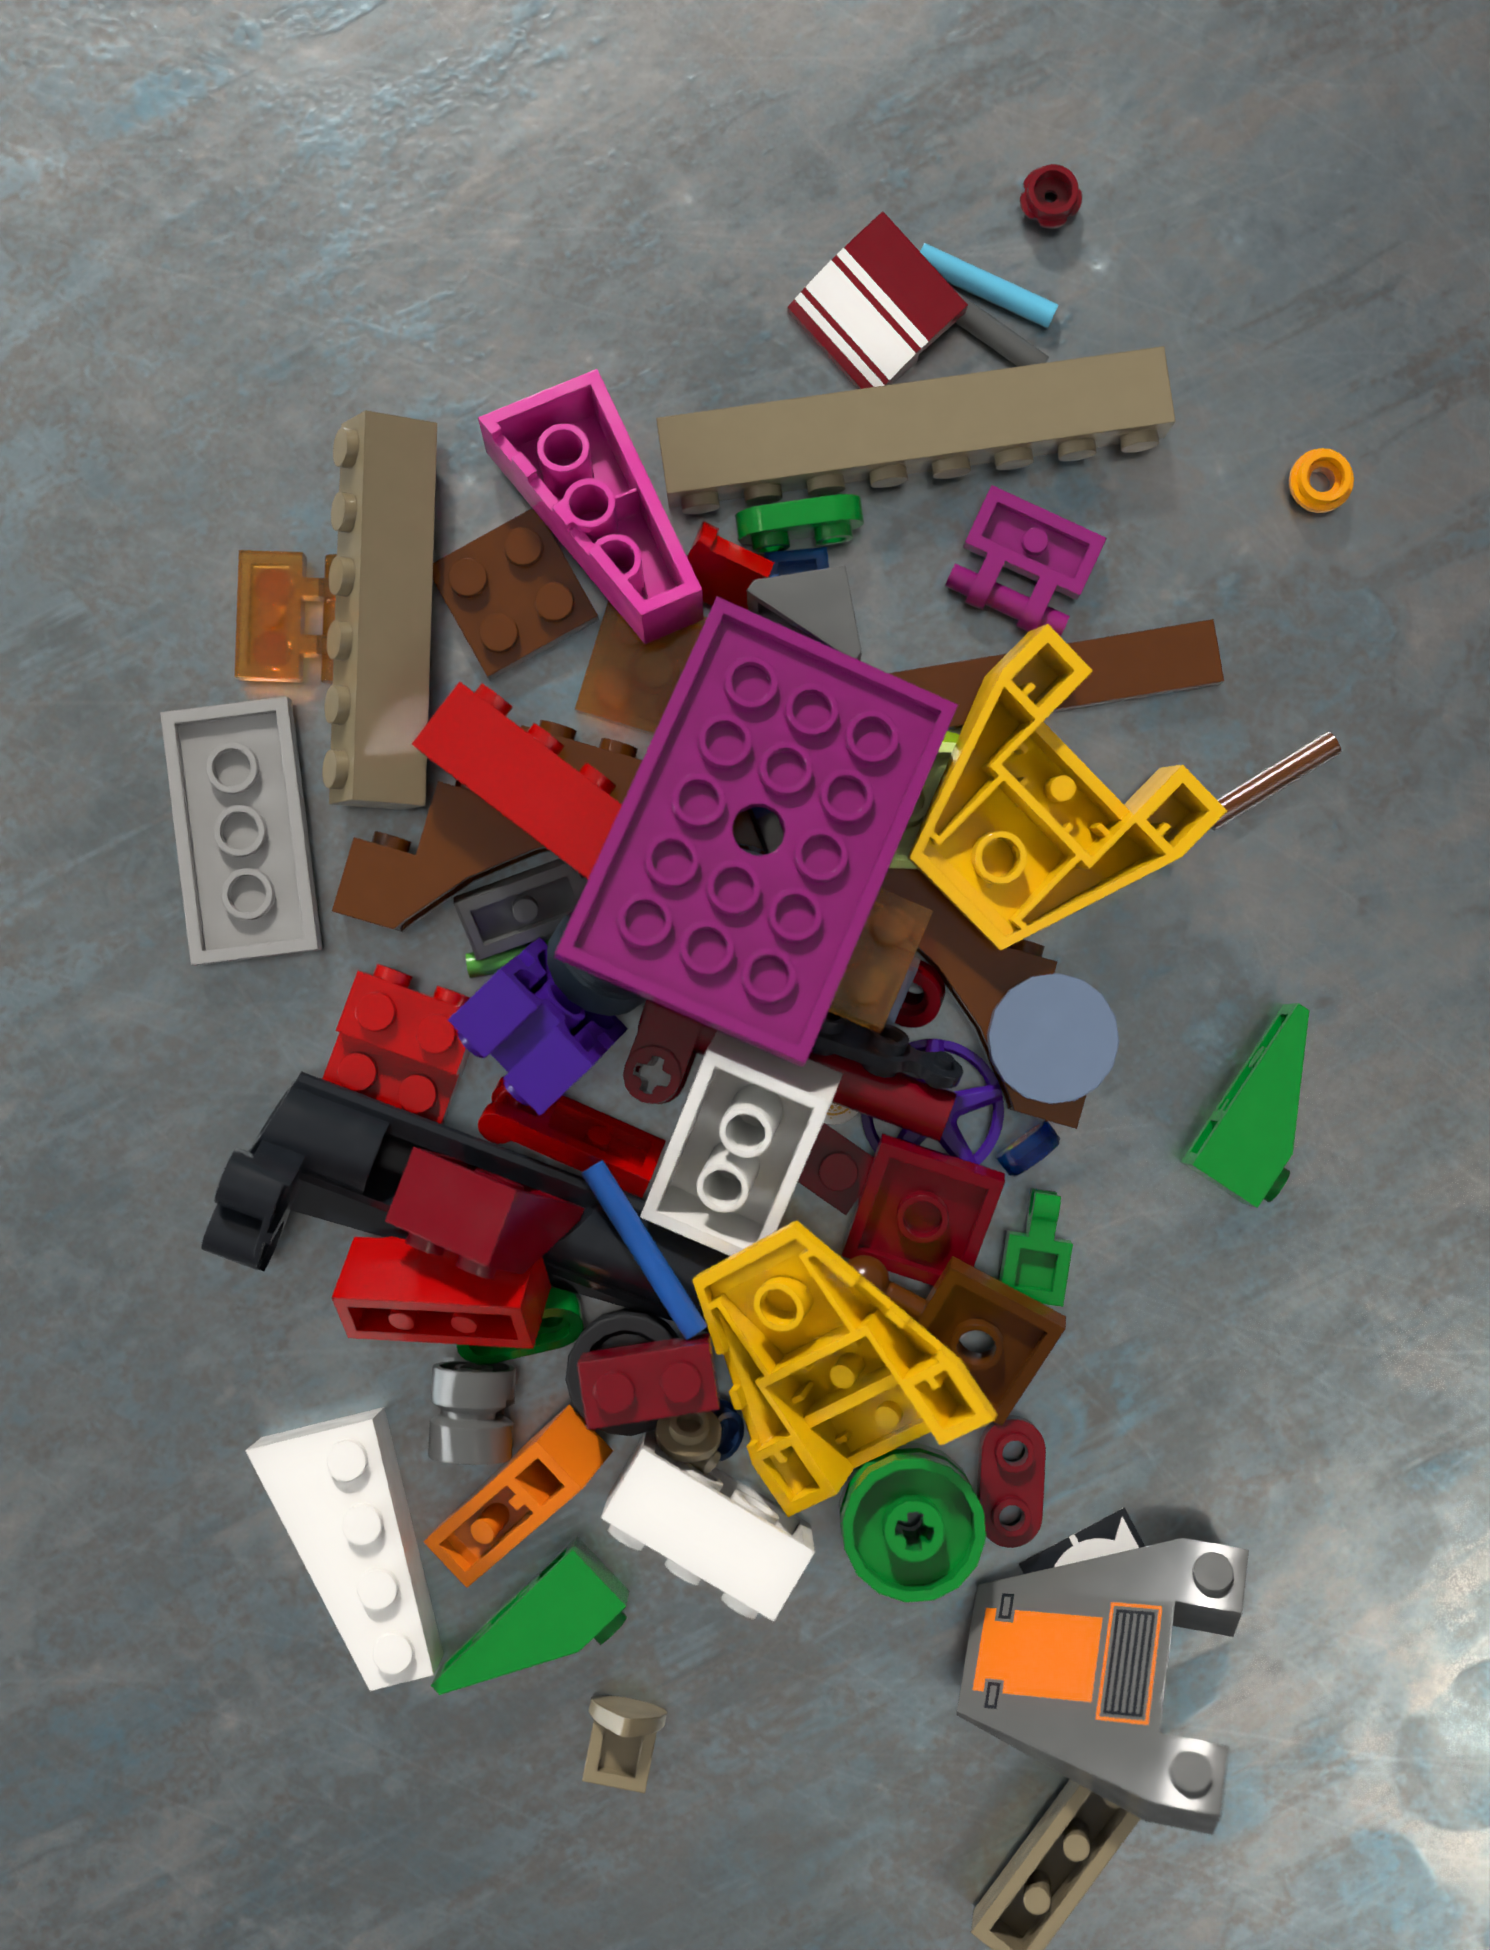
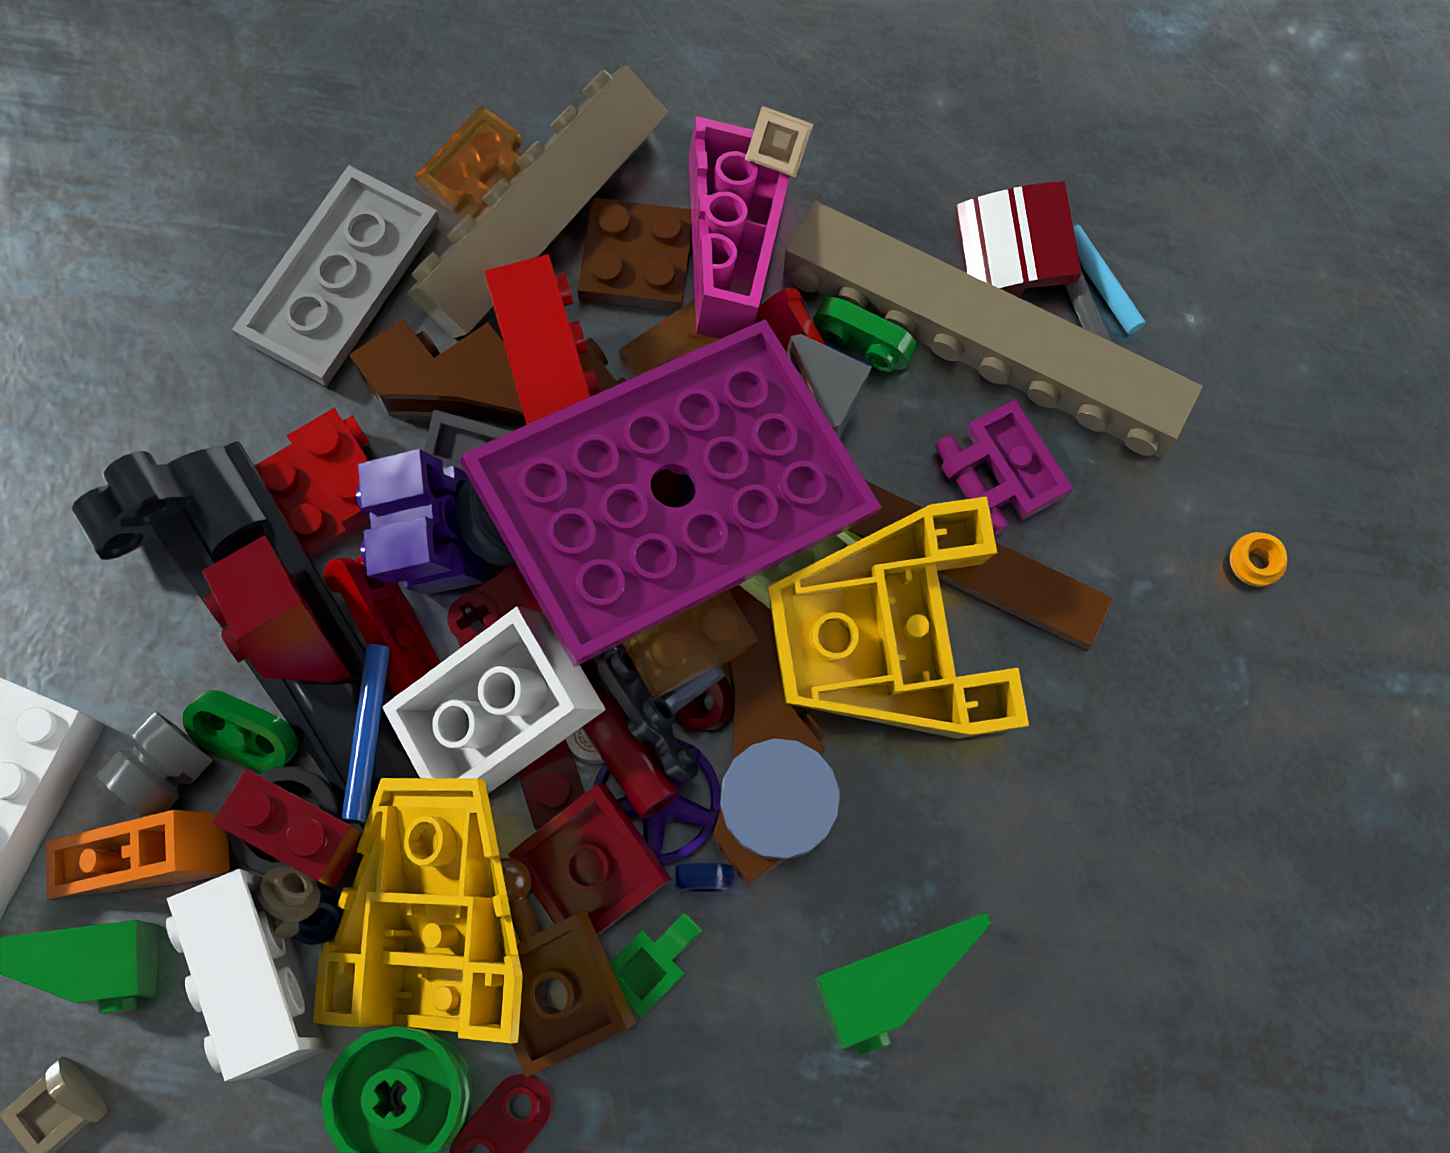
camera: 35 degrees right, 15 degrees down
red brick [331,1236,551,1349] -> none
dark red plate [1020,164,1082,228] -> none
reddish brown piece [1211,732,1342,830] -> none
none -> tan slope [745,106,814,177]

